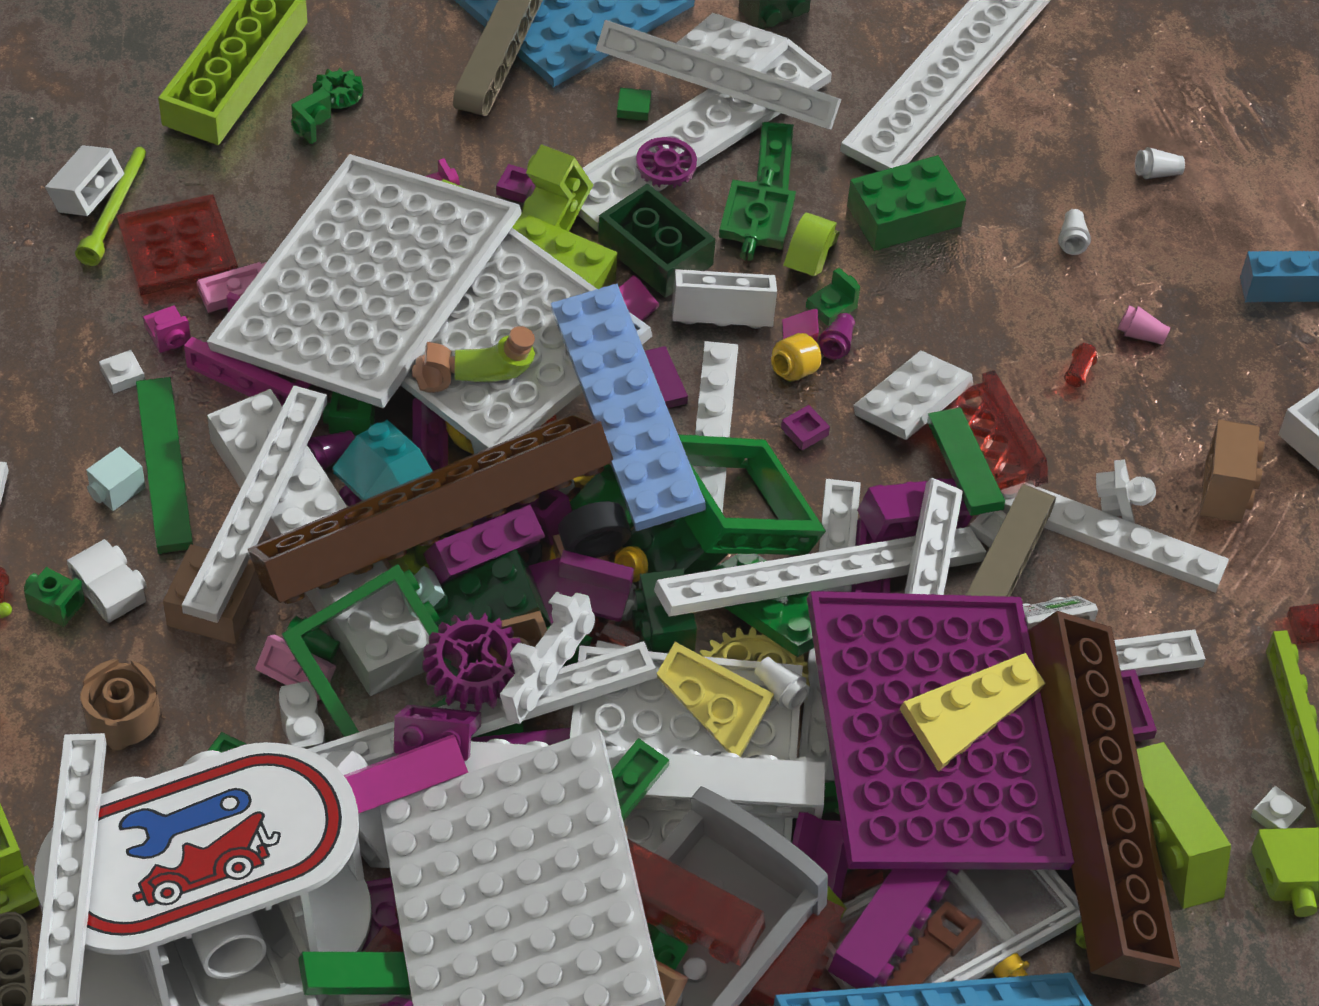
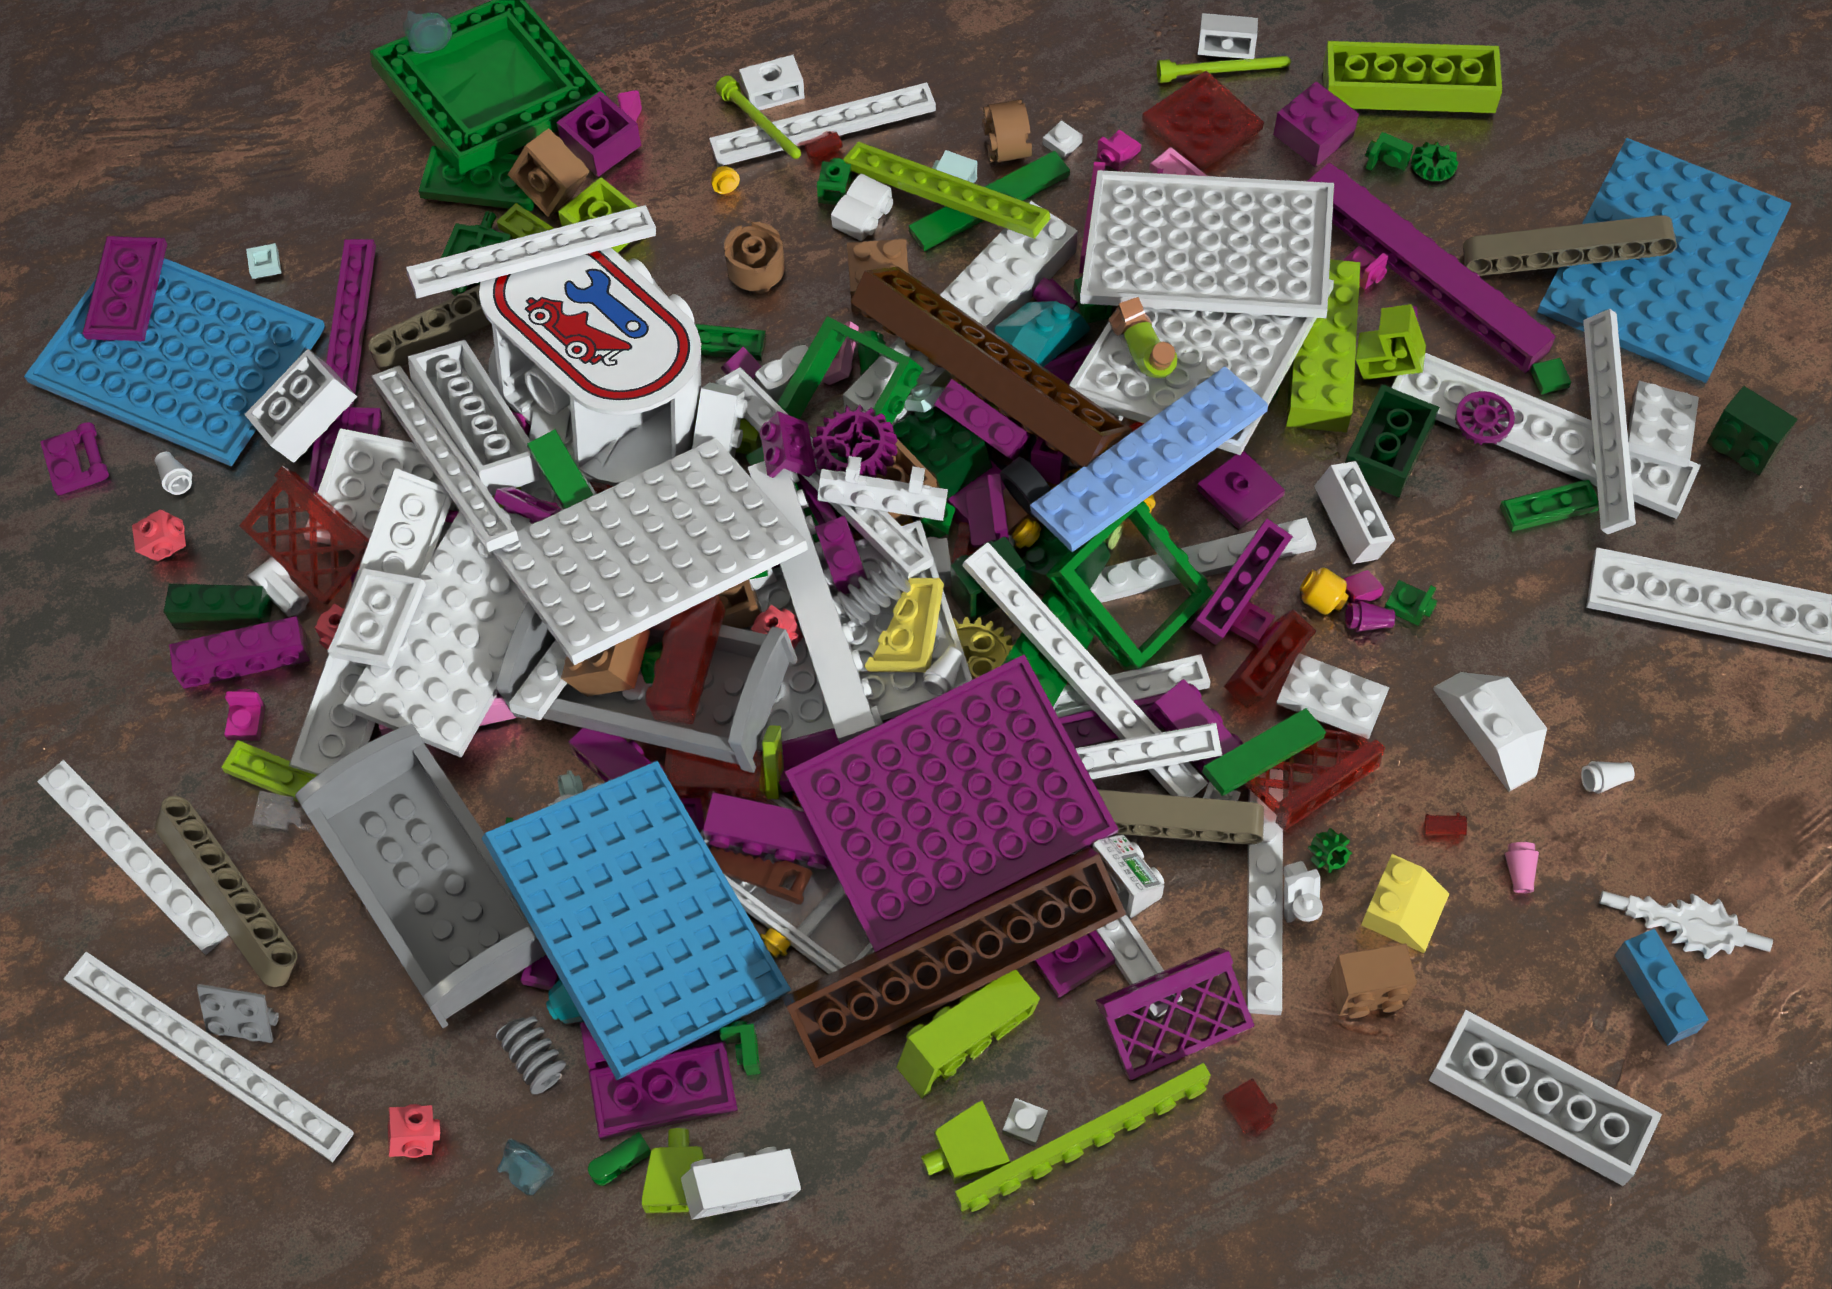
camera: 75 degrees right, 10 degrees up
white plate [182,386,327,623] -> none
dark pink tile [344,734,468,814] -> none
green plate [611,738,669,821] -> none
dark pink slope [619,275,659,321] -> none
green plate [719,166,796,261] -> none
lime brick [783,212,840,276] -> none
green brick [847,155,966,251] -> none
light yellow wing [900,653,1045,772] -> none
white cone [1135,147,1185,179] -> none
none -> coral brick [751,605,803,649]
none -> magenta brick [815,516,869,595]
none -> light grey piece [838,561,911,626]
none -> lime plate [843,142,1051,239]
none -> medium nougat brick [982,99,1032,162]
none -> magenta fence [1095,947,1255,1080]
none -> magenta brick [1190,518,1293,645]
none -> clear red brick [1223,609,1316,708]
none -> magenta brick [1273,81,1359,167]
none -> magenta brick [1306,162,1556,374]
none -> green gear [1308,828,1352,873]
none -> light yellow slope [1361,854,1449,953]
none -> white wedge [1433,672,1547,792]
none -> white piece [1599,891,1773,959]

